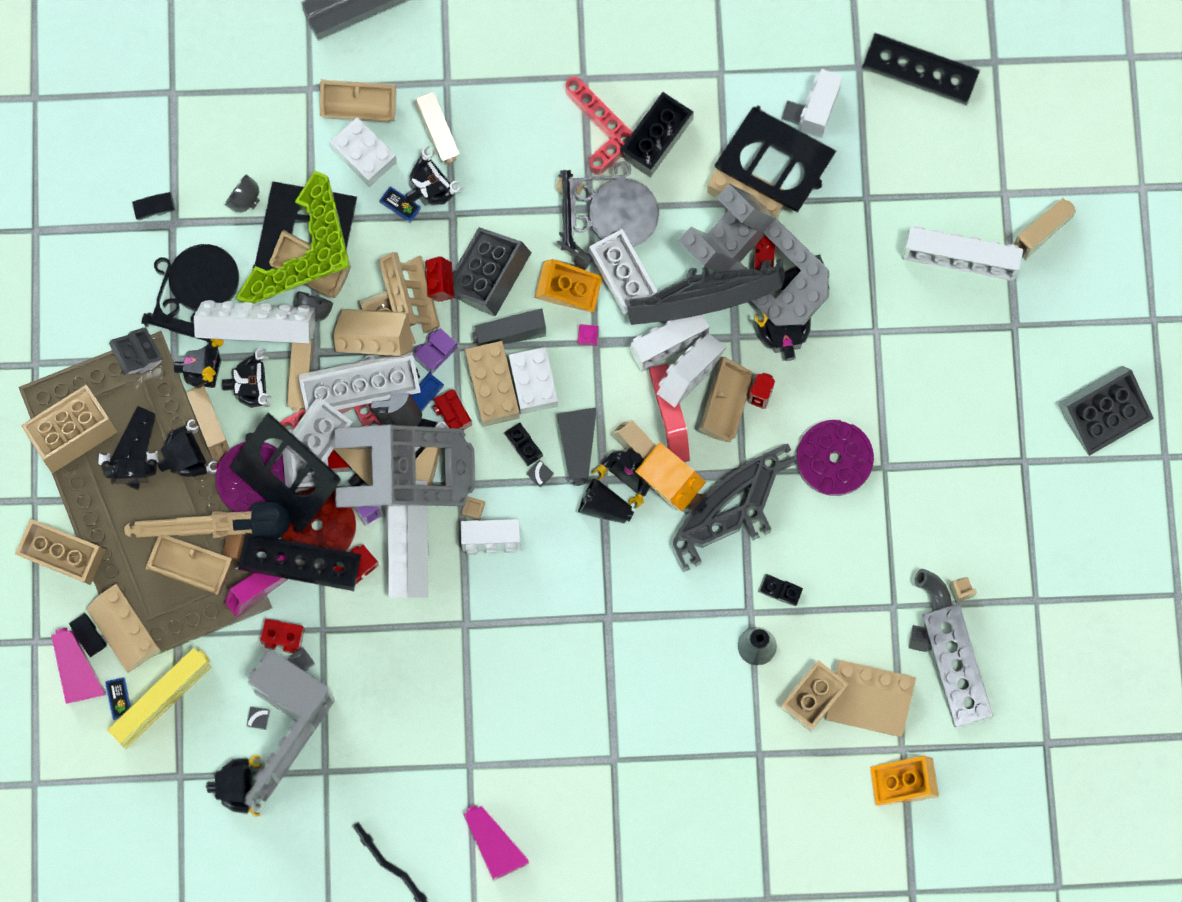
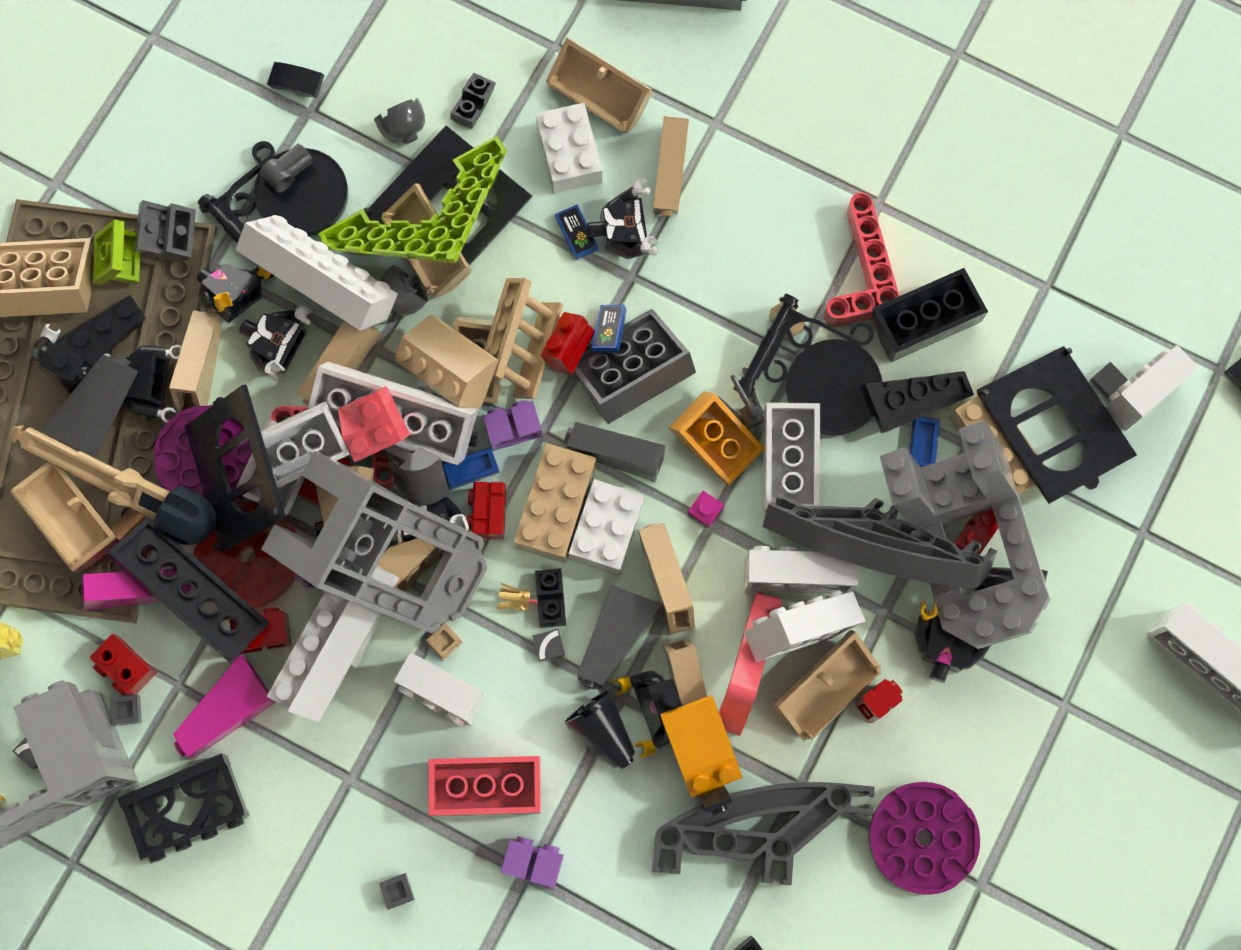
camera: 30 degrees right, 0 degrees up
none -> dark grey slope [43,354,138,456]
none -> lime bracket [92,219,140,285]
none -> black fence [117,753,250,864]
none -> dark pink slope [173,655,276,759]
none -> dark grey piece [260,143,313,193]
none -> coral slope [338,386,410,462]
none -> dark grey plate [379,873,415,910]
none -> coral brick [429,756,542,817]
none -> black slope [450,73,496,129]
none -> pearl gold piece [497,582,538,611]
none -> medium lavender piece [500,836,564,888]
none -> tile [592,305,627,353]
none -> tan slope [639,523,695,635]
none -> black wing [862,371,974,433]
none -> blue tile [909,417,940,467]

